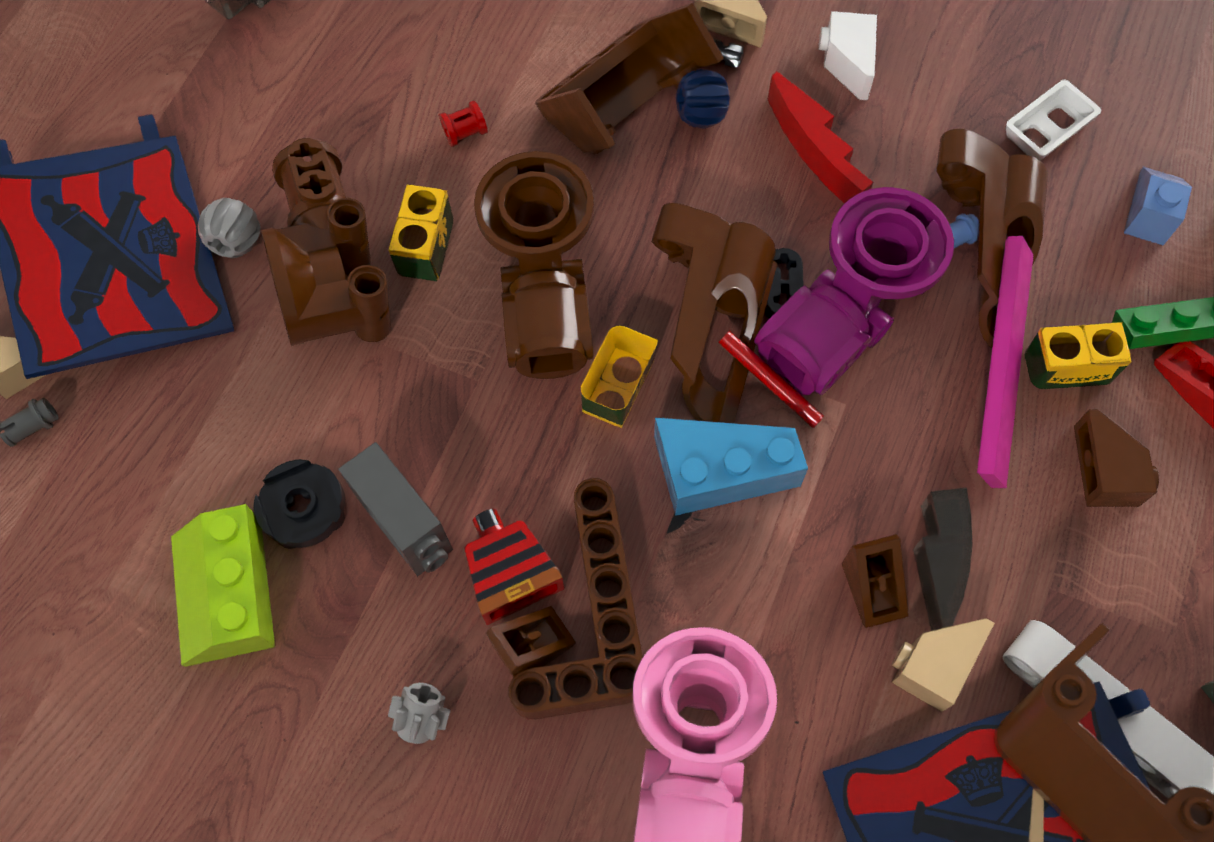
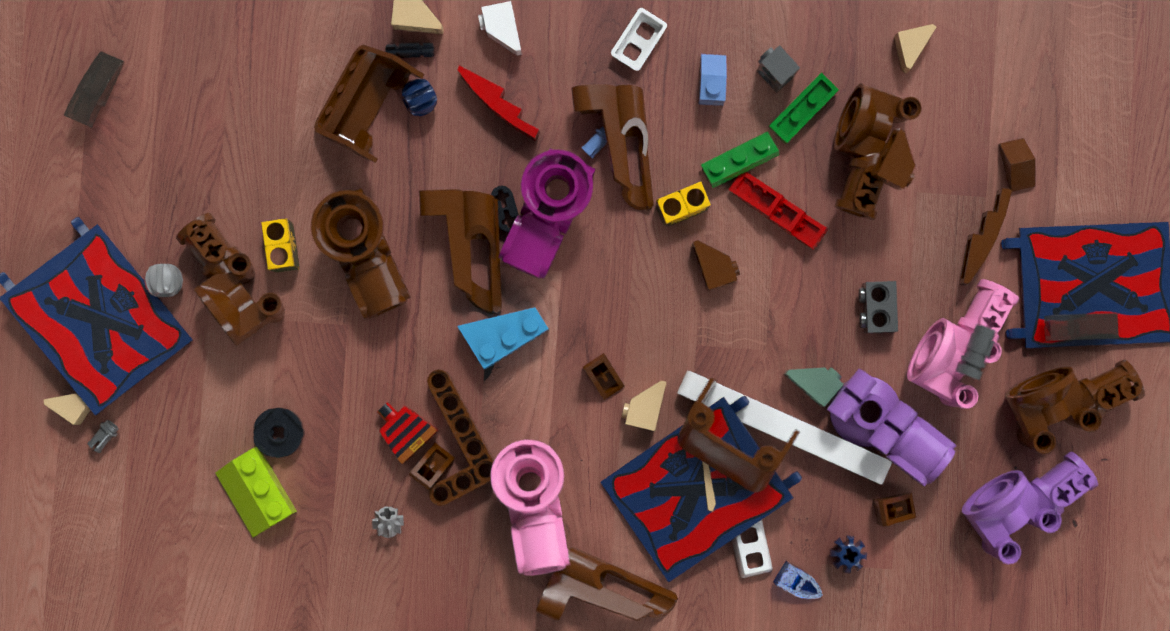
camera: 15 degrees left, 20 degrees up
dark grey window [338,442,453,577] -> none
red bush [439,100,488,147] -> none
yellow piece [581,326,658,428] -> none
red bar [718,330,824,428] -> none
clear smoke slope [913,488,973,631] -> none
dark pink tile [977,235,1033,488] -> none

